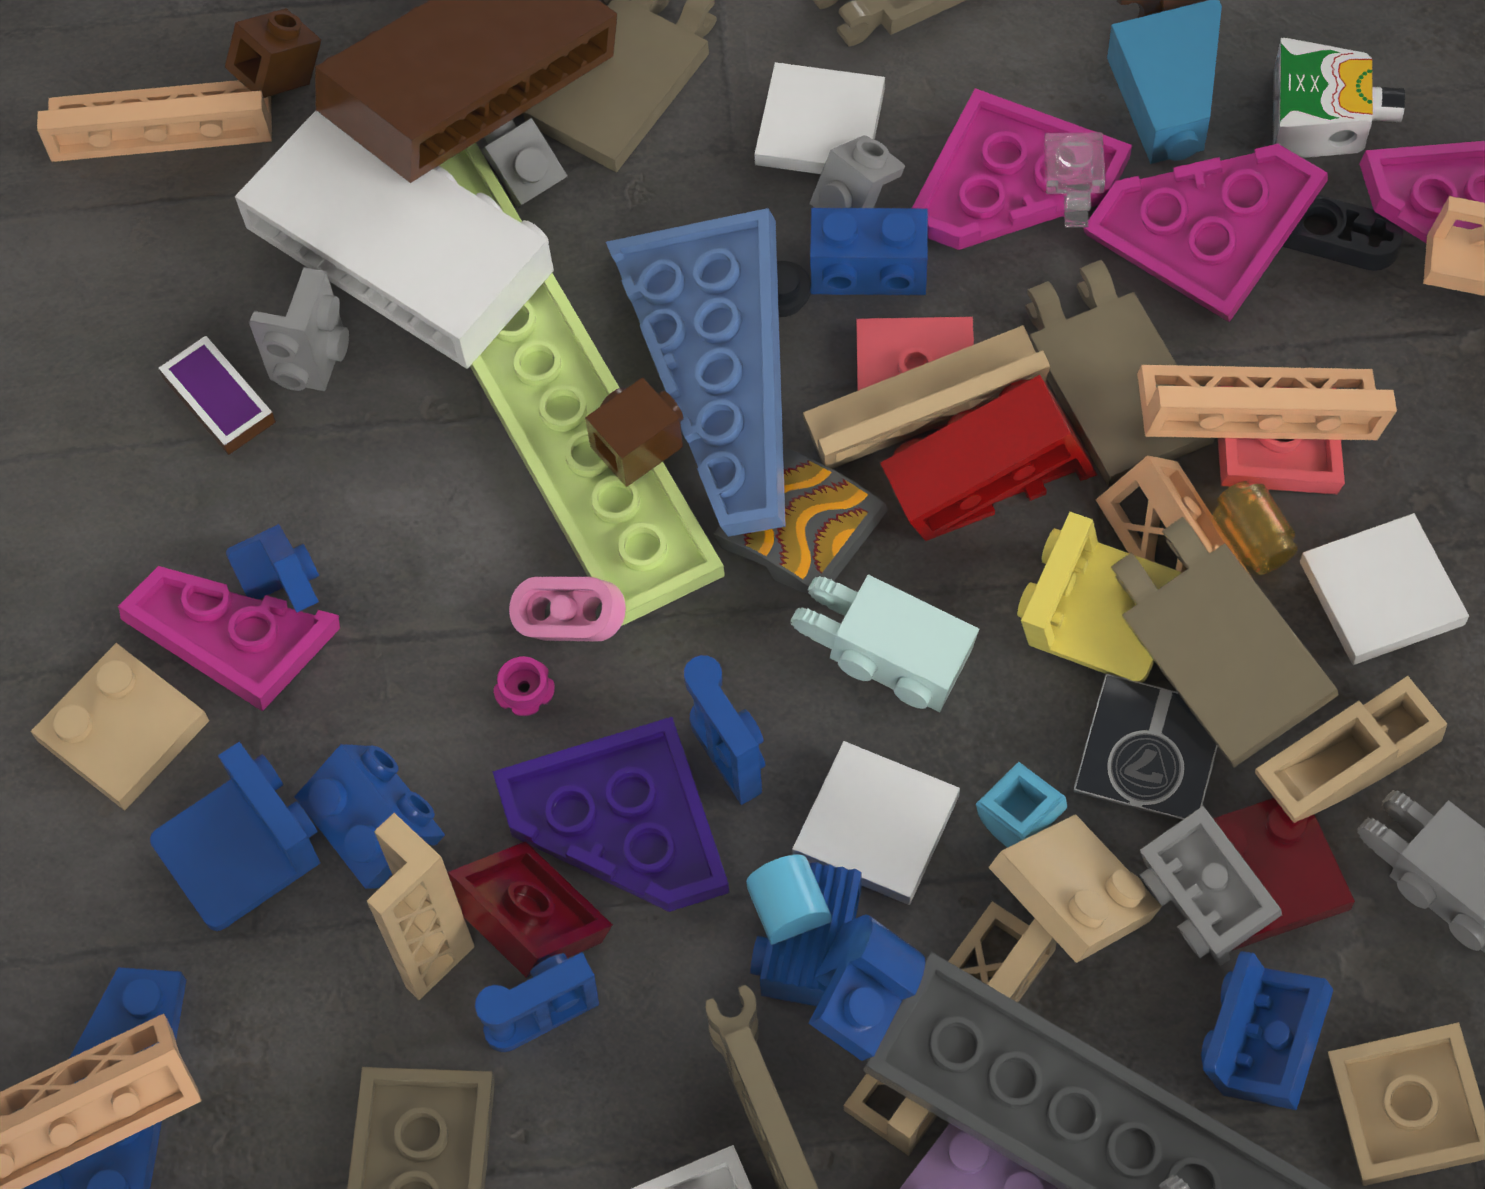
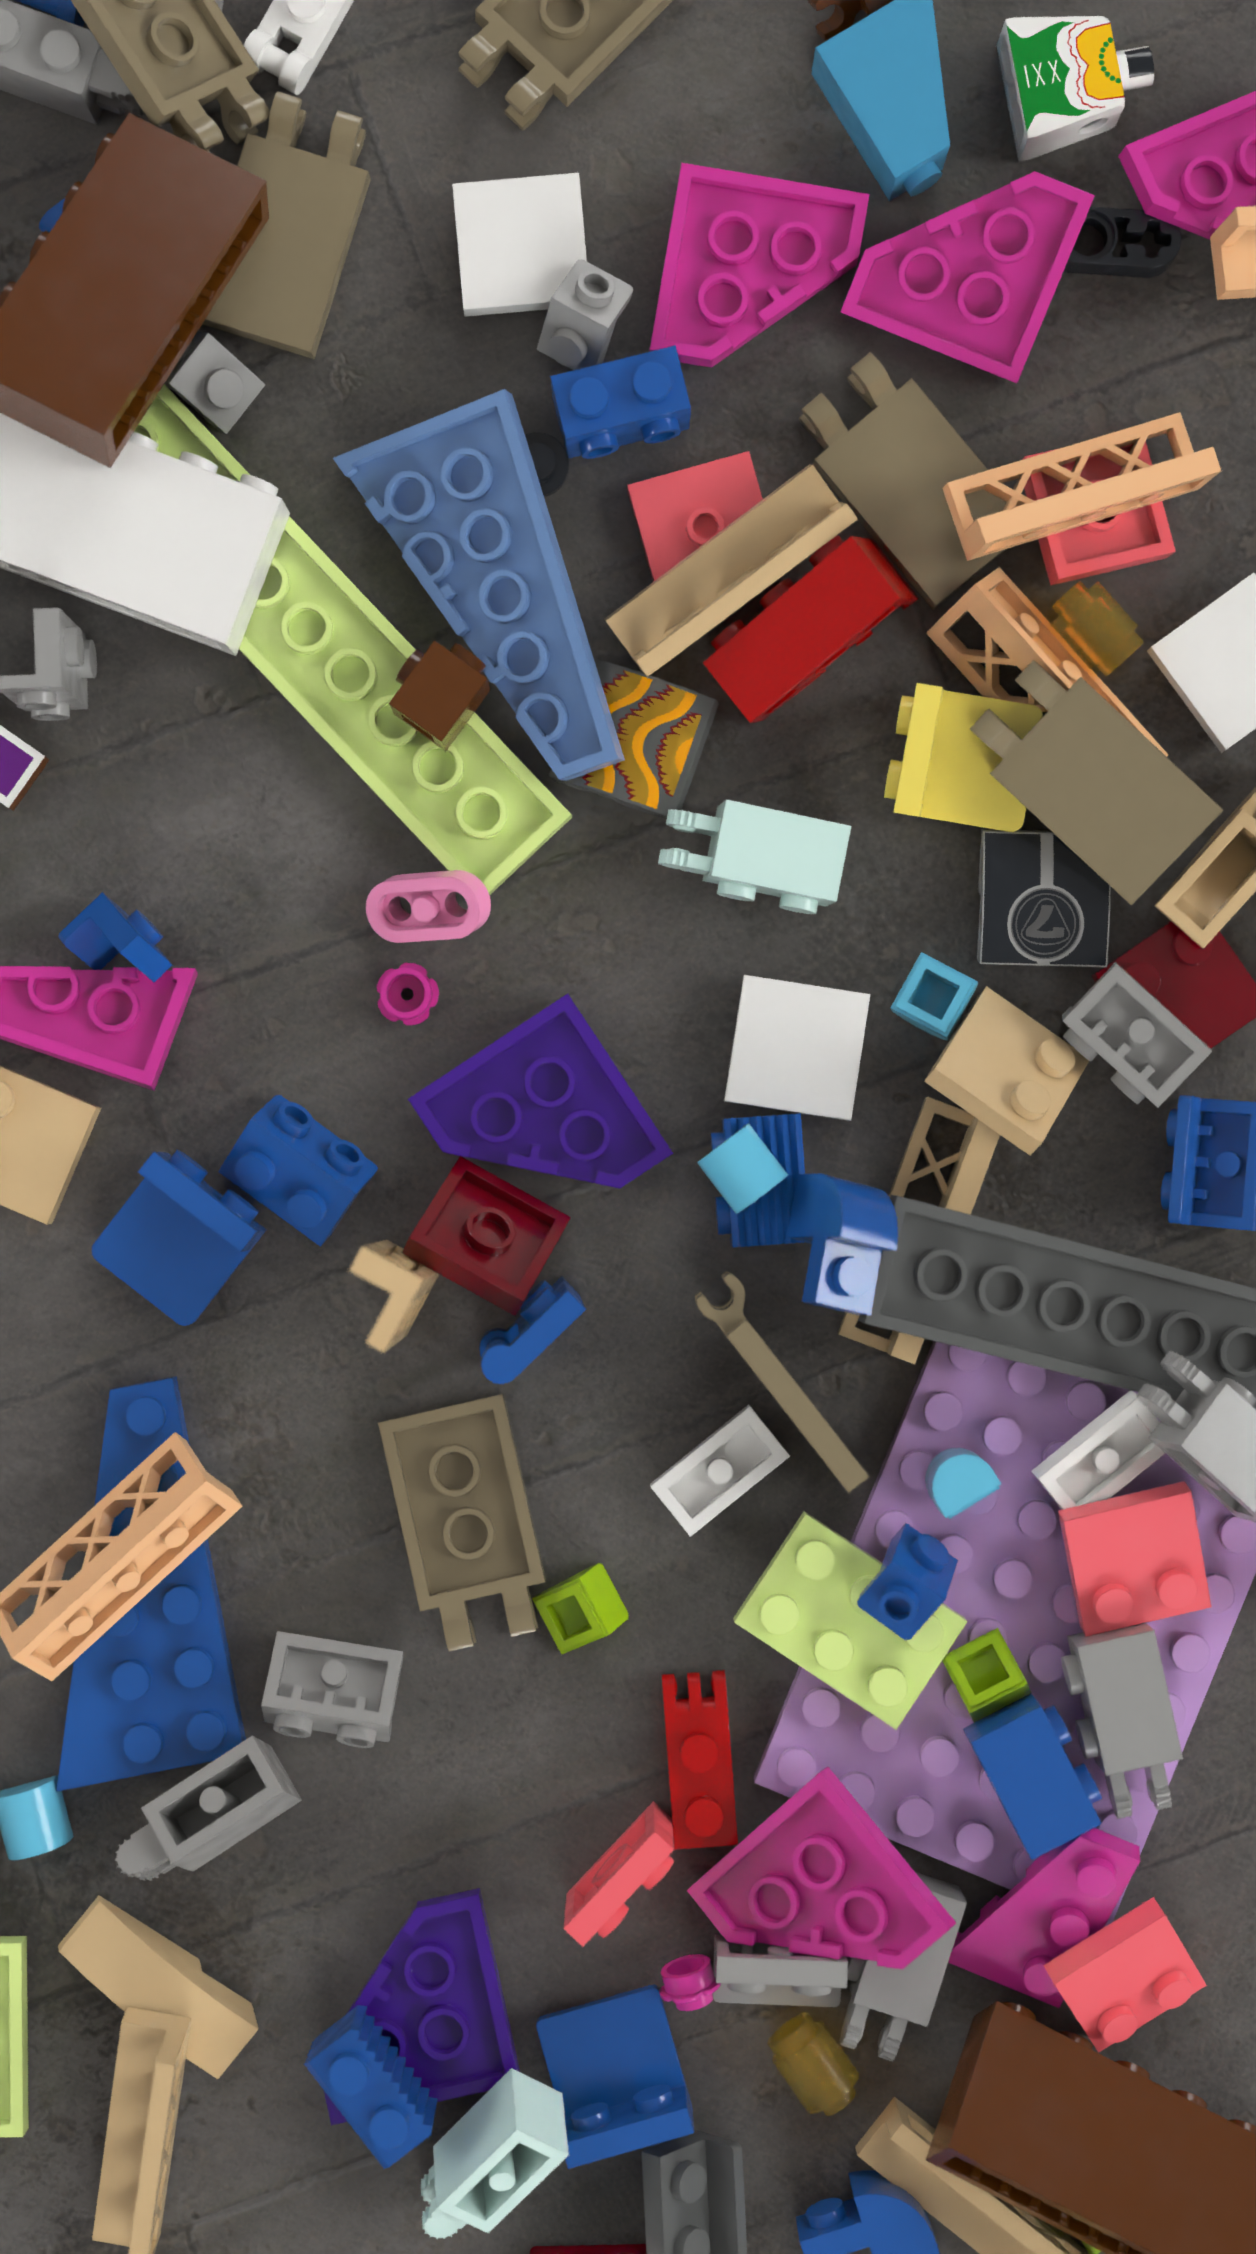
camera: 20 degrees left, 25 degrees up
blue plate [684,655,766,805] -> none
clear plate [1044,132,1105,228] -> none

